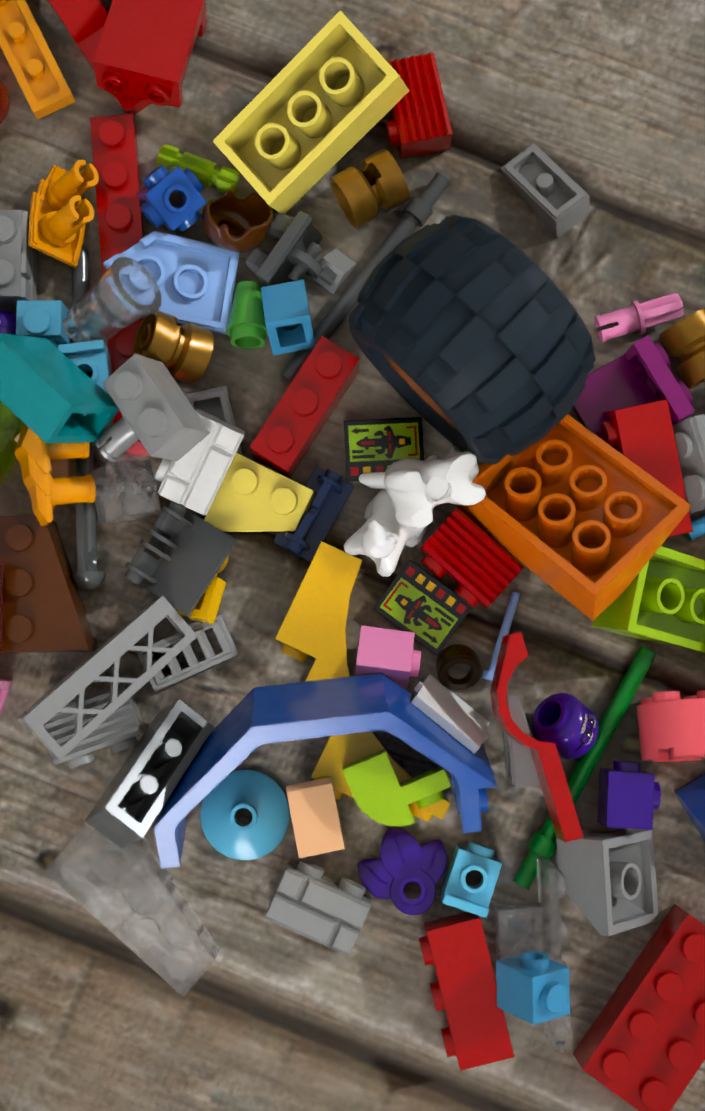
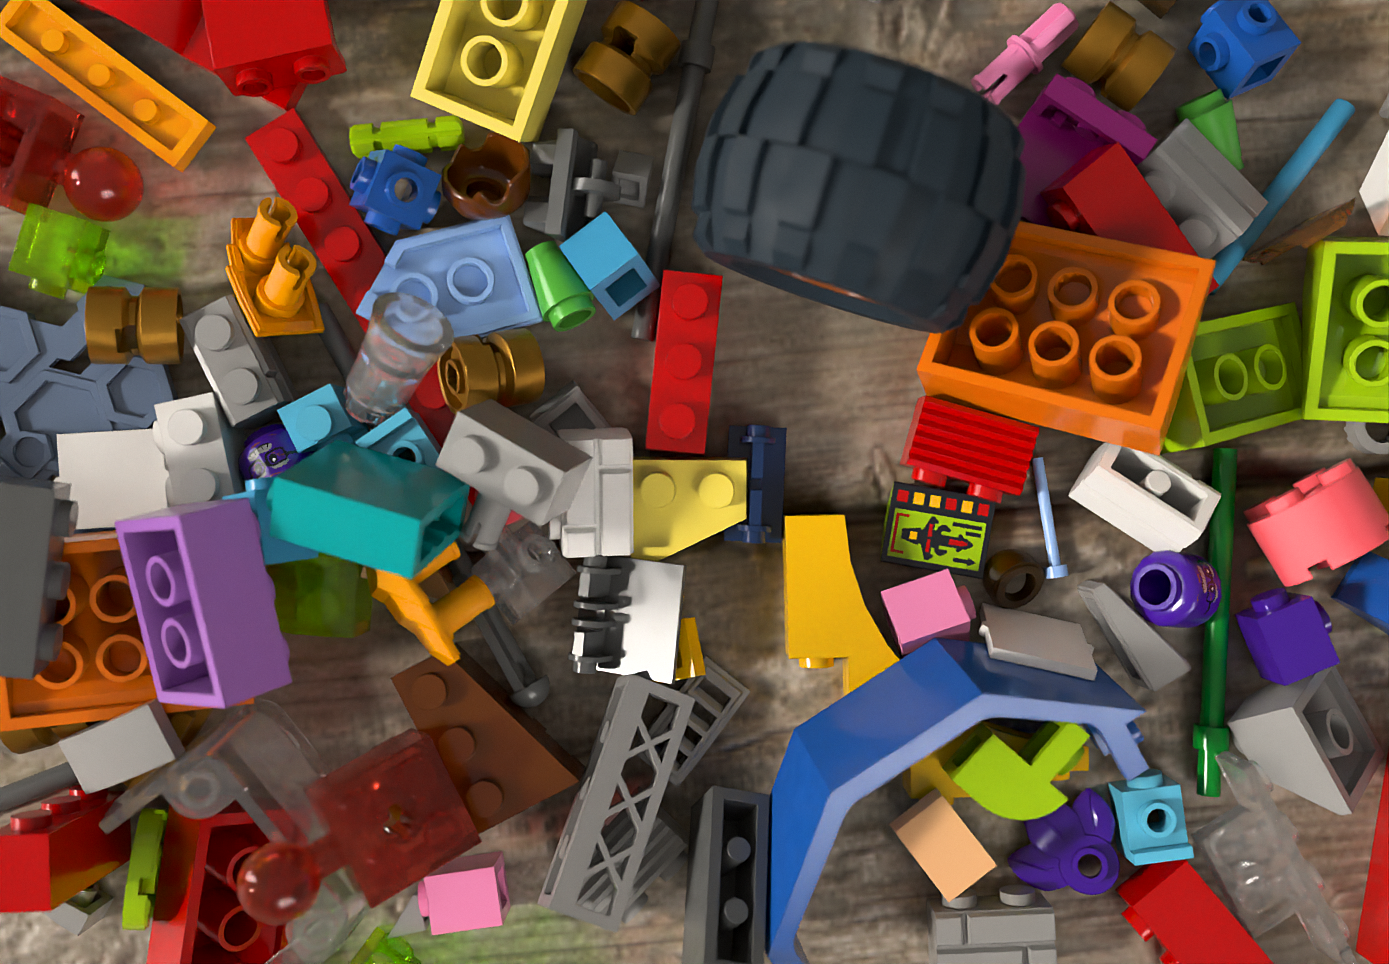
camera: 25 degrees left, 5 degrees up
medium azure dish [200,770,290,860] -> none
piece [344,417,424,482] -> none
white animal [344,455,437,577] -> none
white animal [359,446,486,529] -> none
red piece [490,632,584,843] -> none
dark azure brick [496,951,570,1025] -> none
none -> white brick [1068,442,1221,553]

